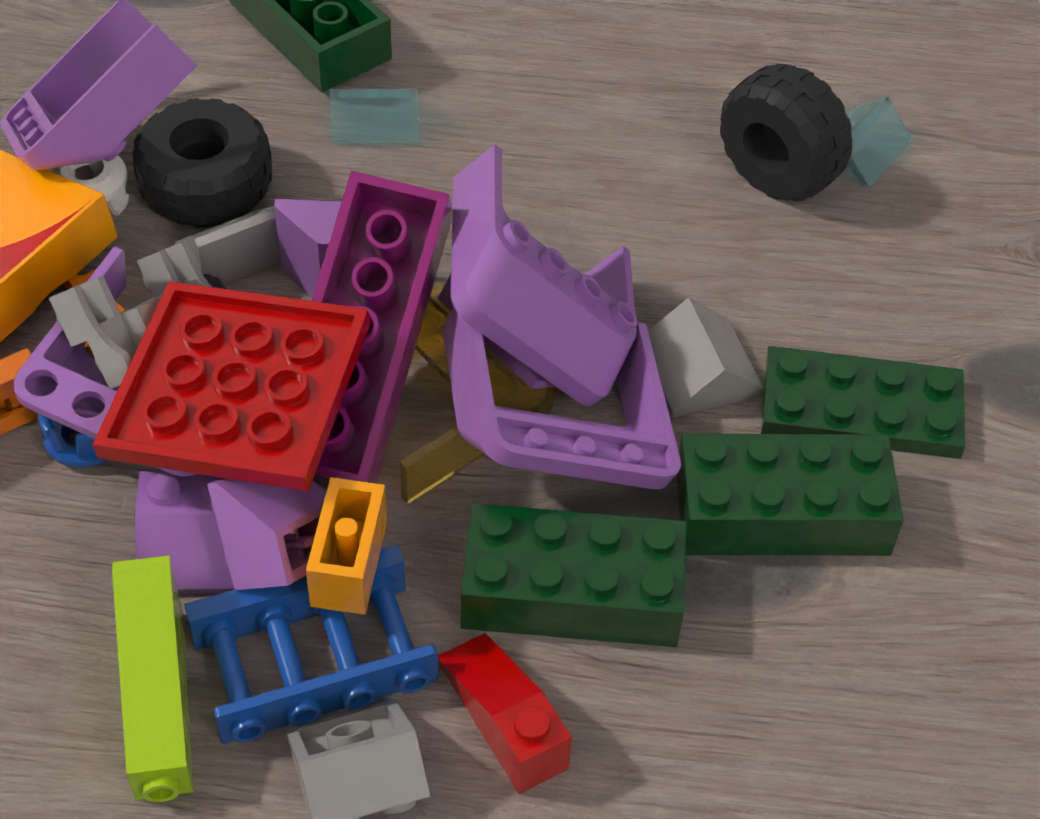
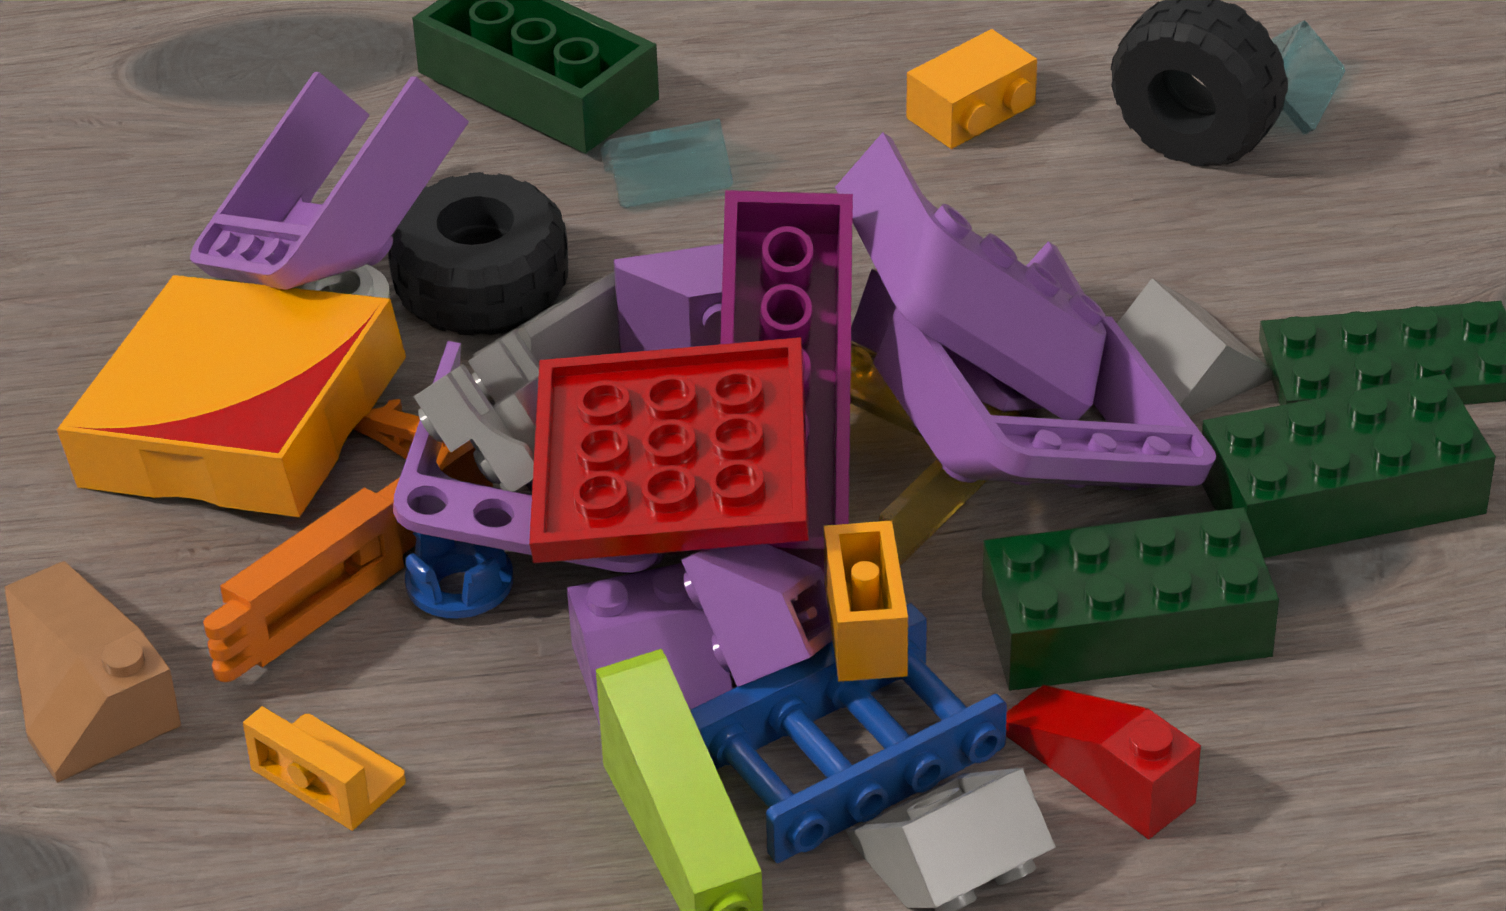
camera: 10 degrees left, 10 degrees down
none -> light orange brick [906,29,1037,149]

